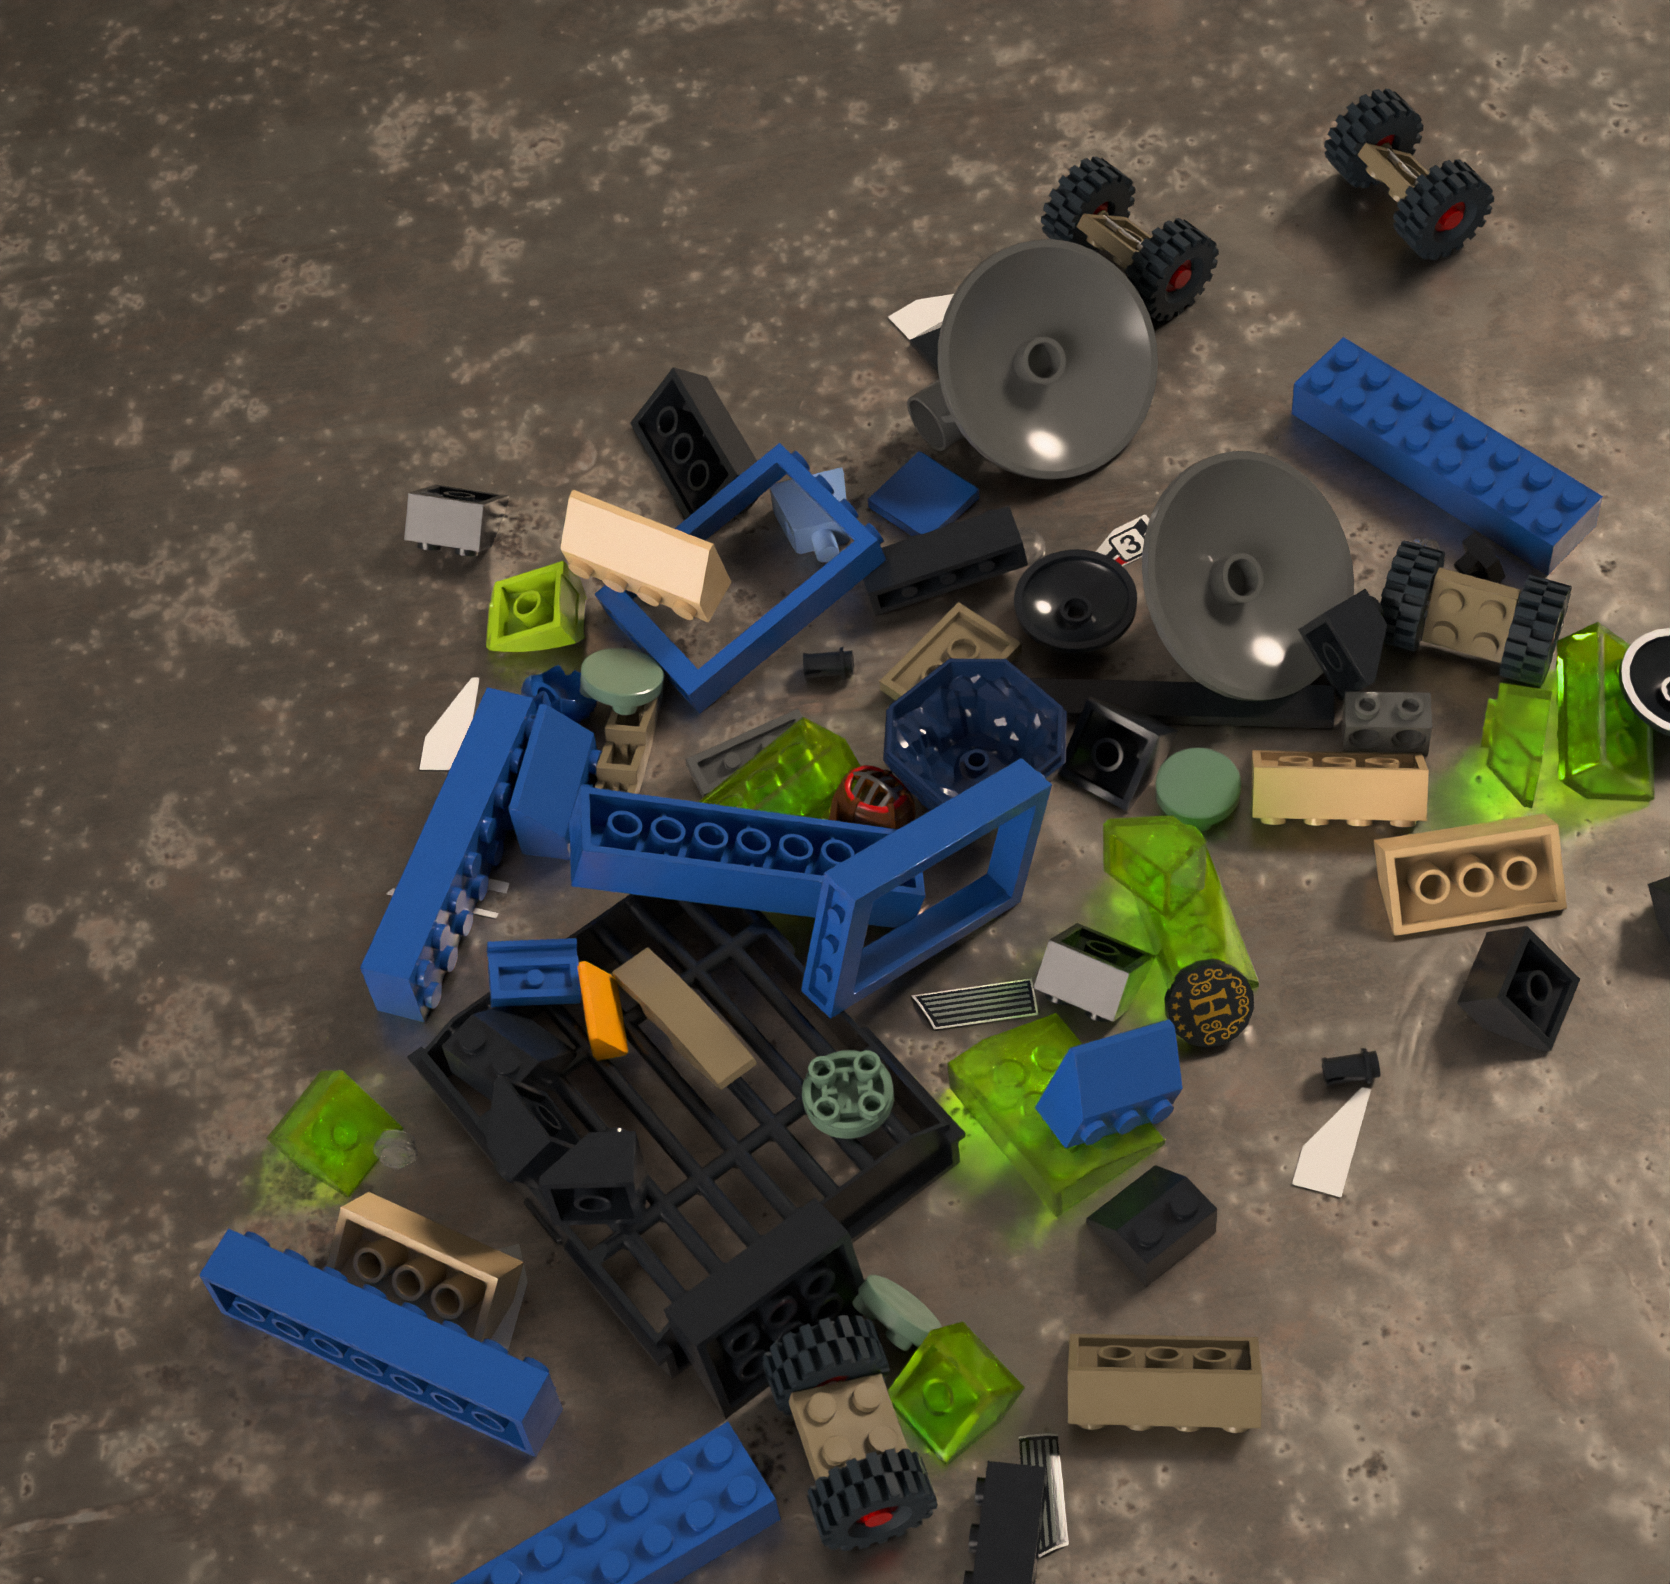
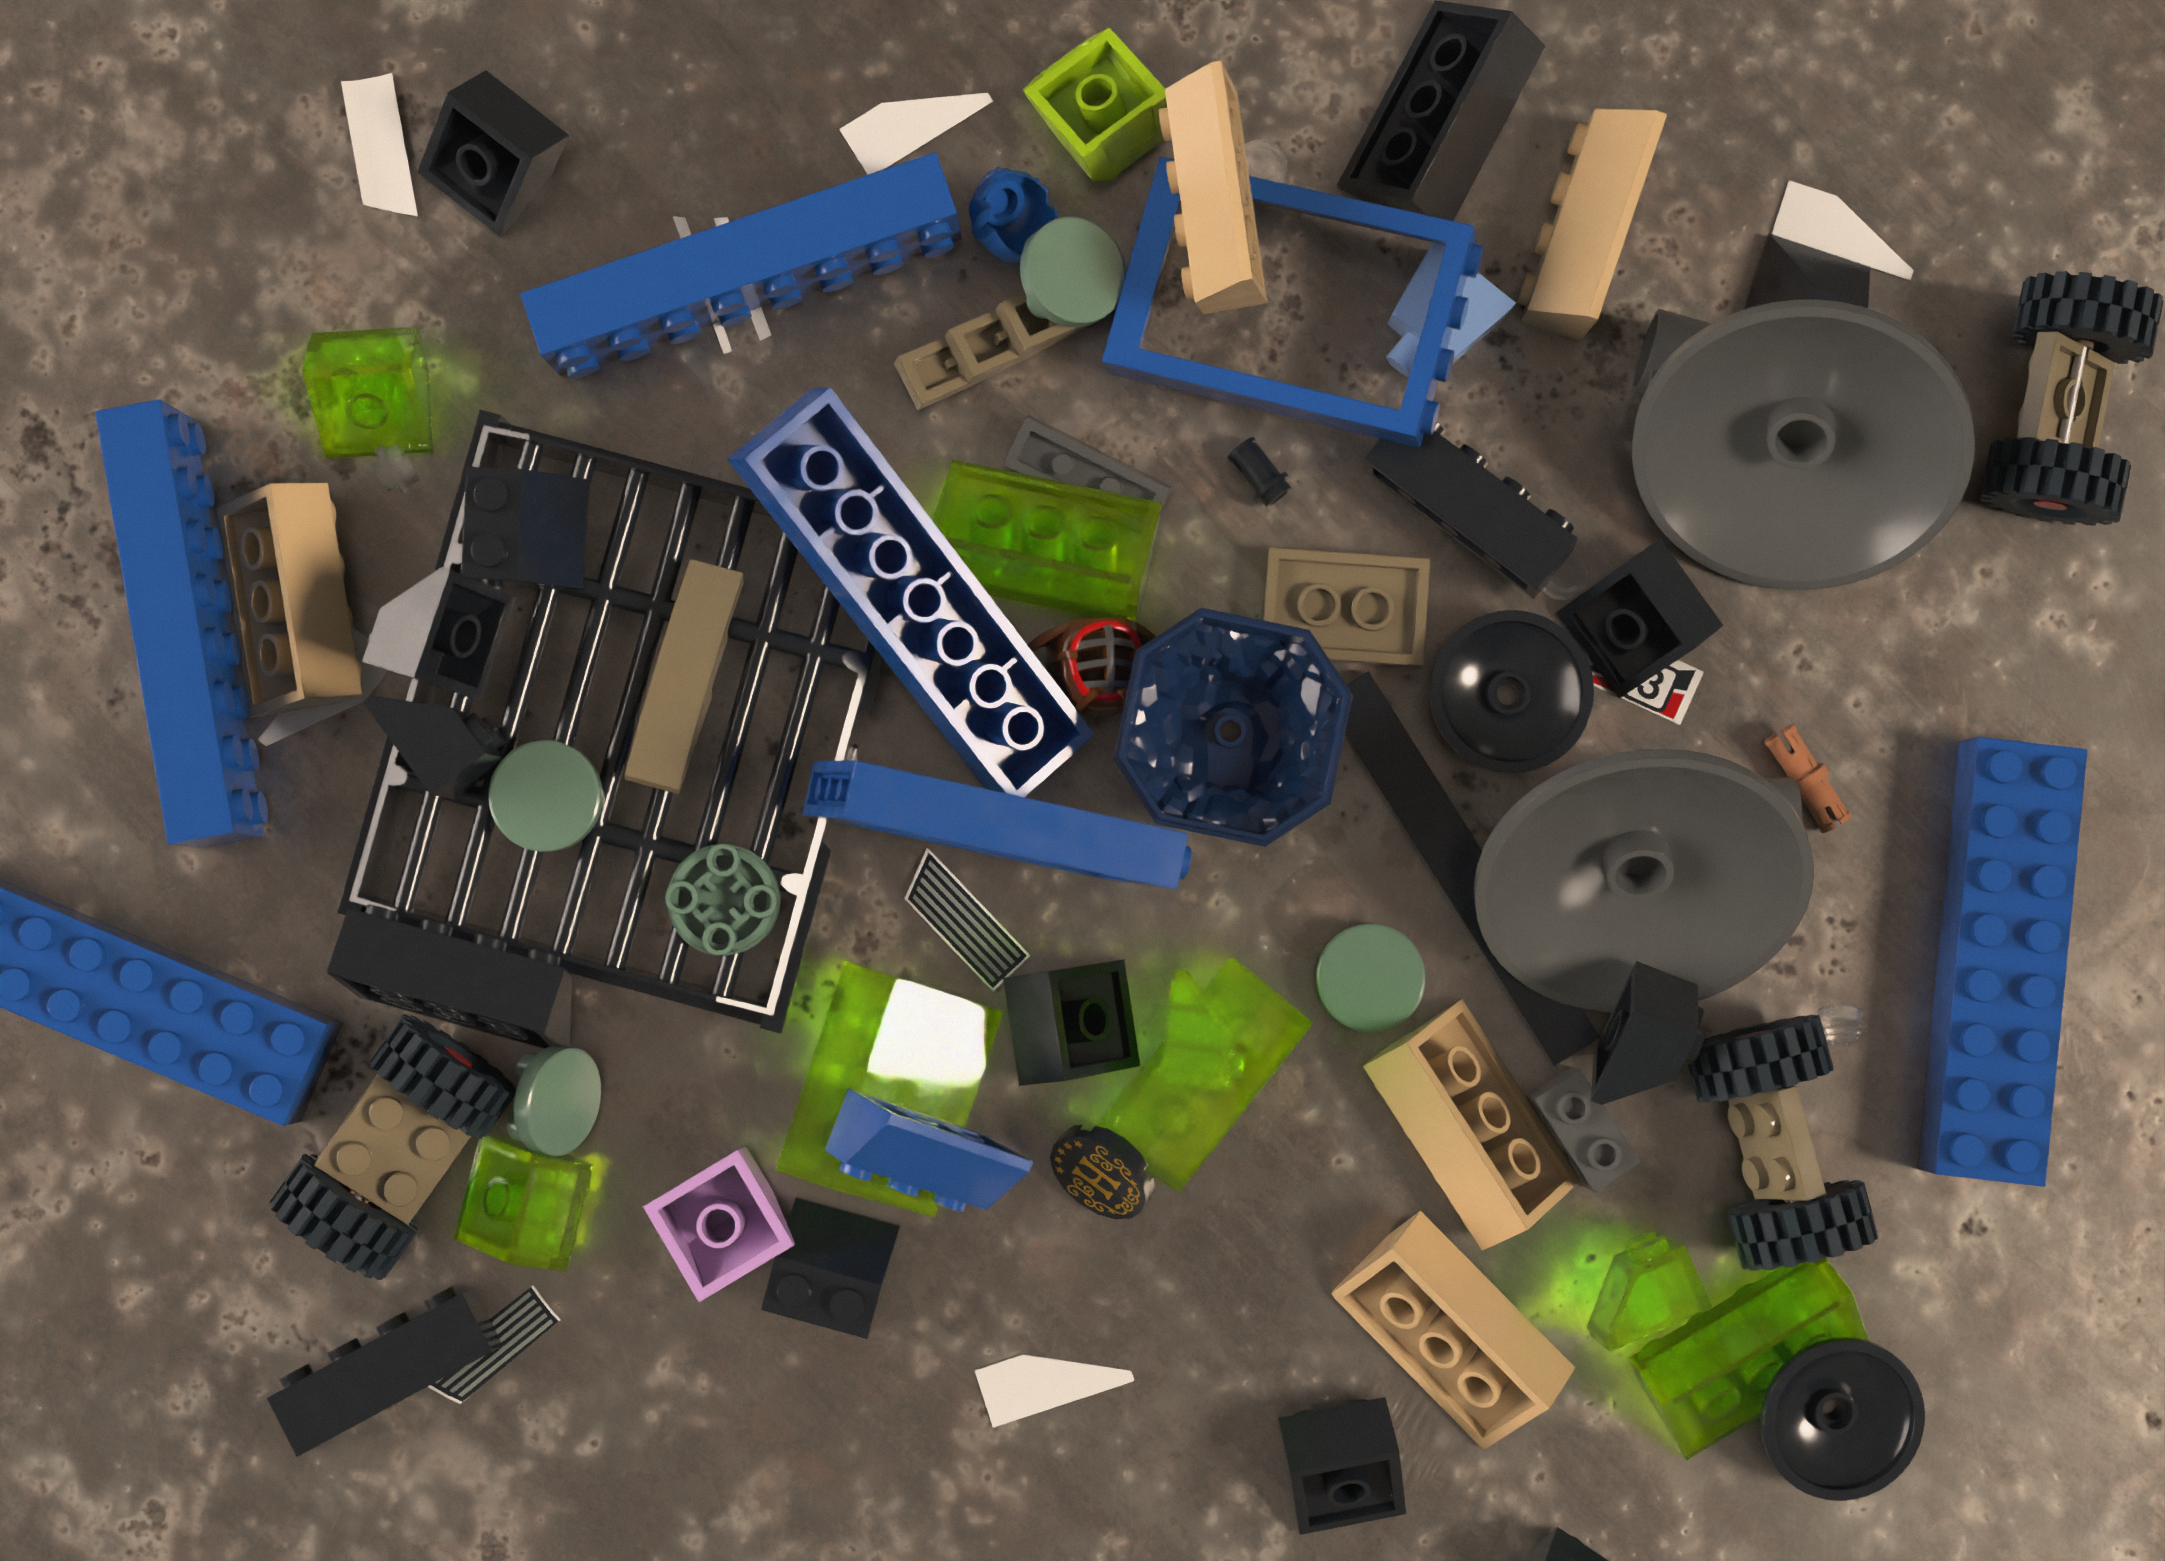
camera: 50 degrees right, 30 degrees up
blue plate [487,938,581,1007] -> none
blue slope [509,704,602,860] -> none
light orange slope [577,961,628,1061] -> none
blue tile [868,451,980,536] -> none
black slope [1058,697,1178,811] -> none
dark tan slope [1068,1334,1262,1433] -> none
black pin [1321,1048,1380,1087] -> none
black tile [1453,532,1506,583] -> none
none -> white sticker [341,73,418,216]
none -> black slope [417,70,569,237]
none -> sand green tile [489,740,605,853]
none -> lavender slope [643,1146,795,1302]
none -> tan slope [1516,108,1667,342]
none -> black slope [1557,538,1724,699]

